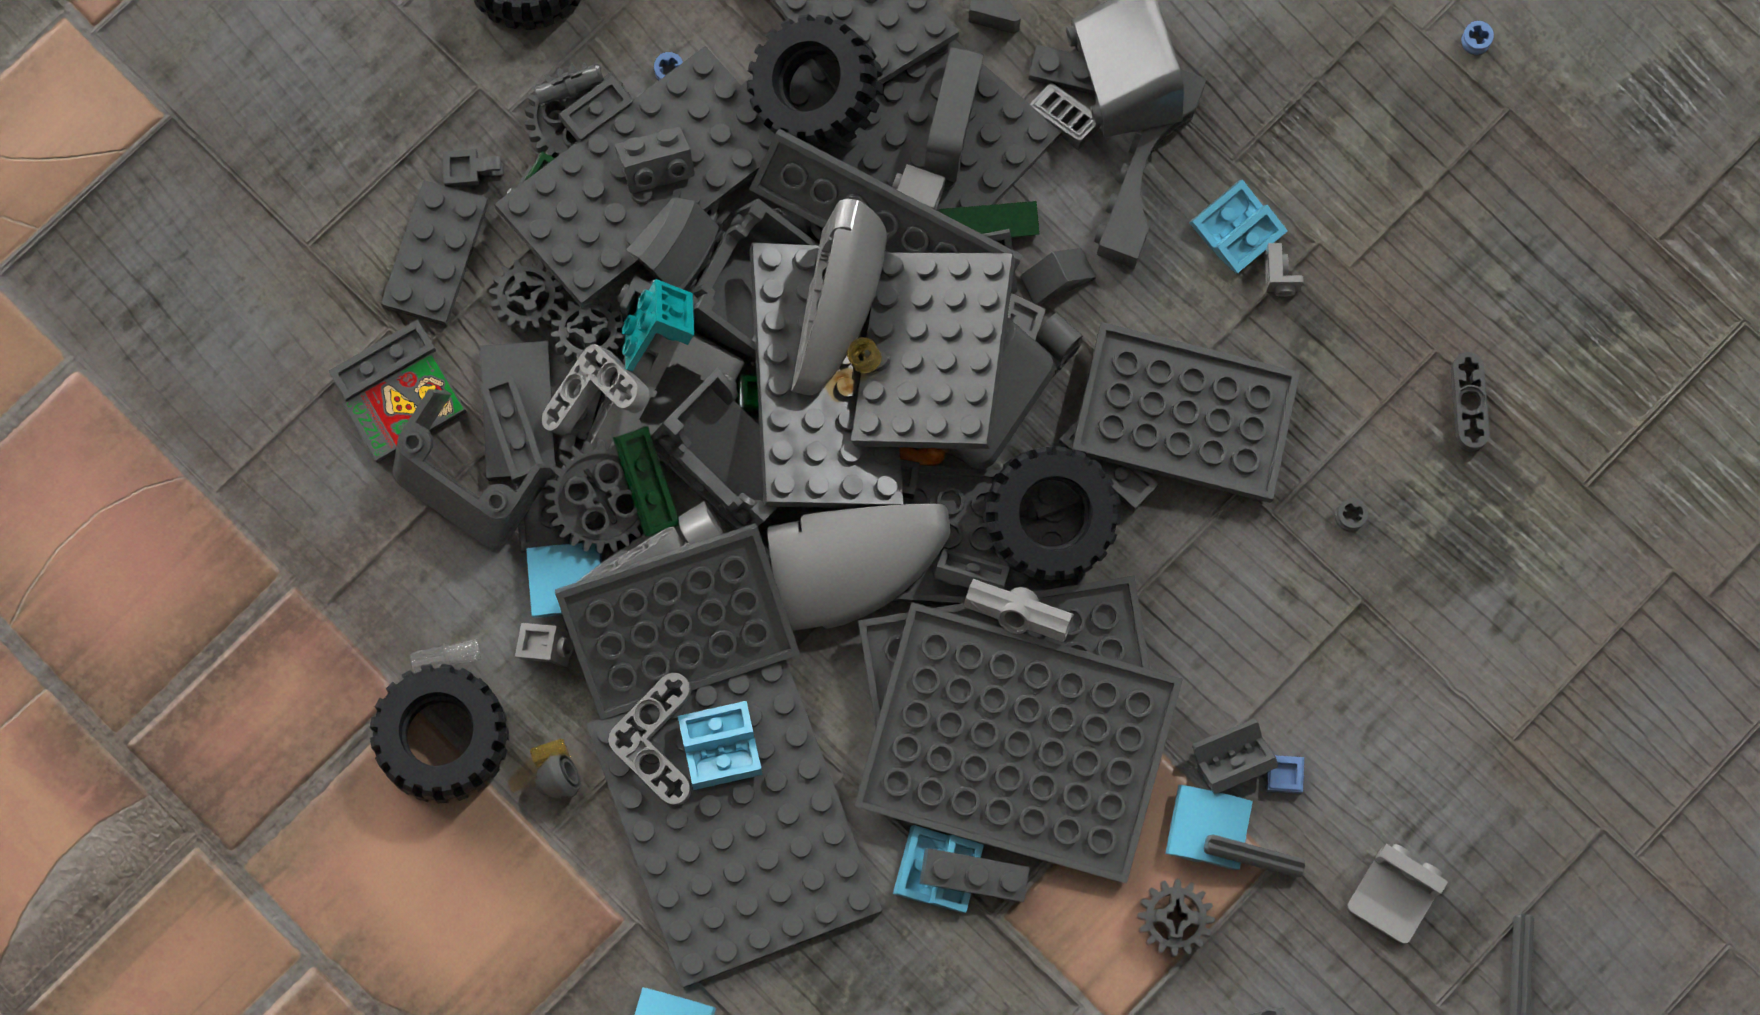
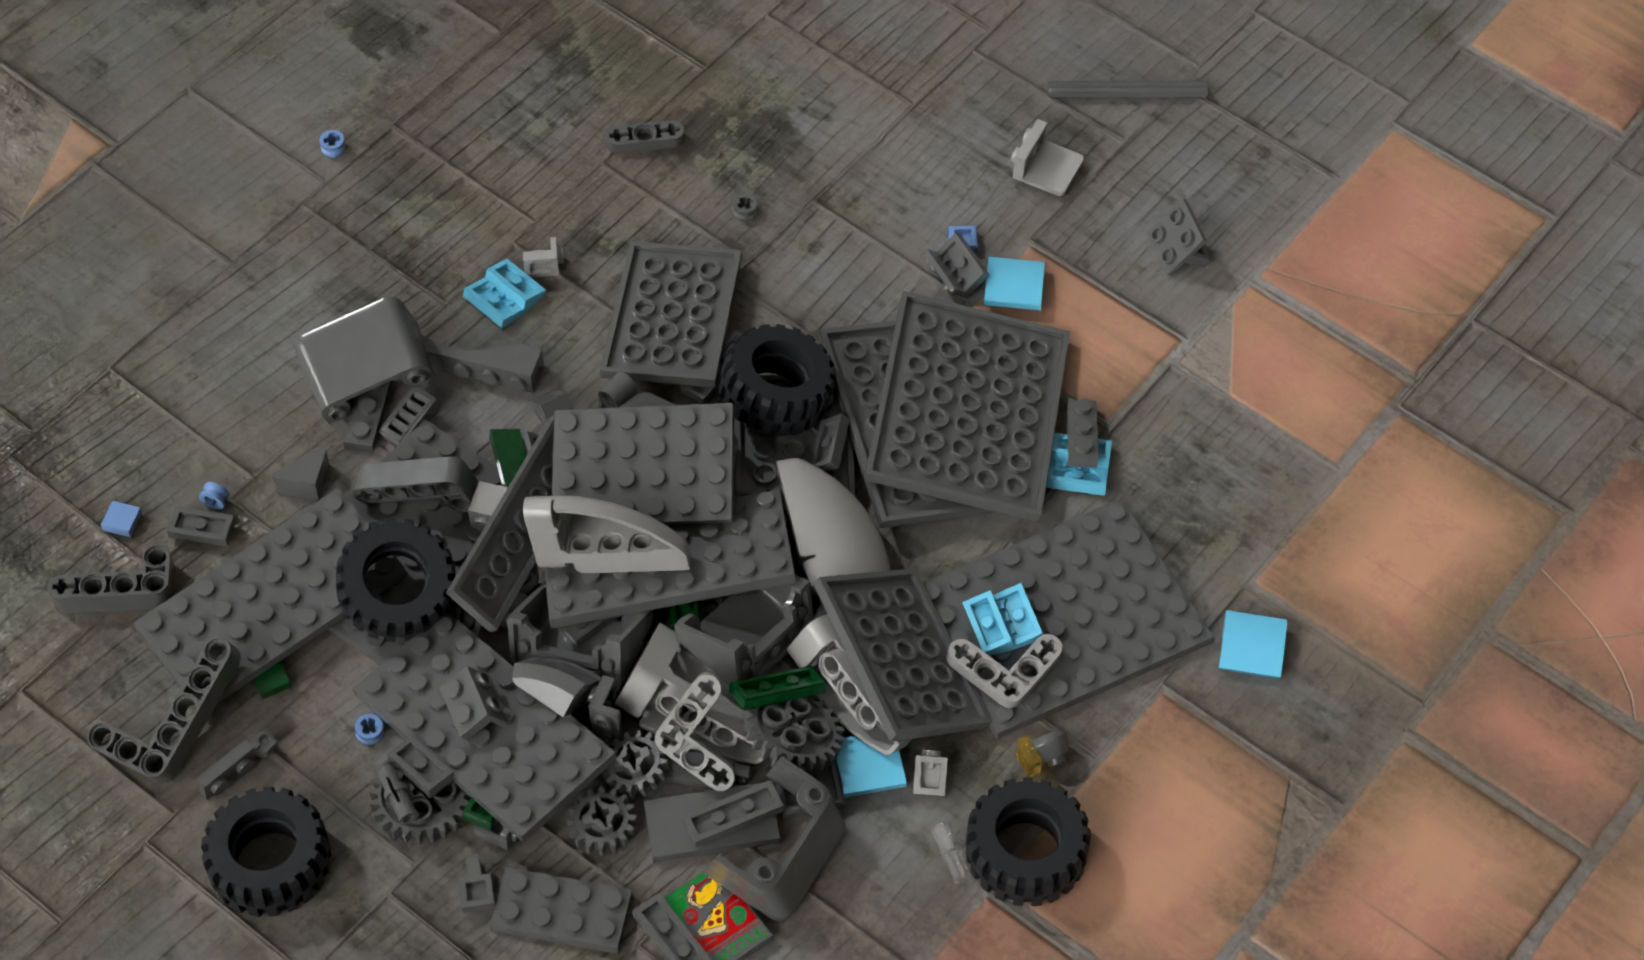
camera: 95 degrees left, 20 degrees down
teal bracket [622,279,694,372] -> none
clear yellow bush [847,338,882,373] -> none
light grey piece [964,579,1074,642] -> none
dark grey gear [1137,879,1215,958] -> none
dark grey axle [1204,834,1305,878] -> none

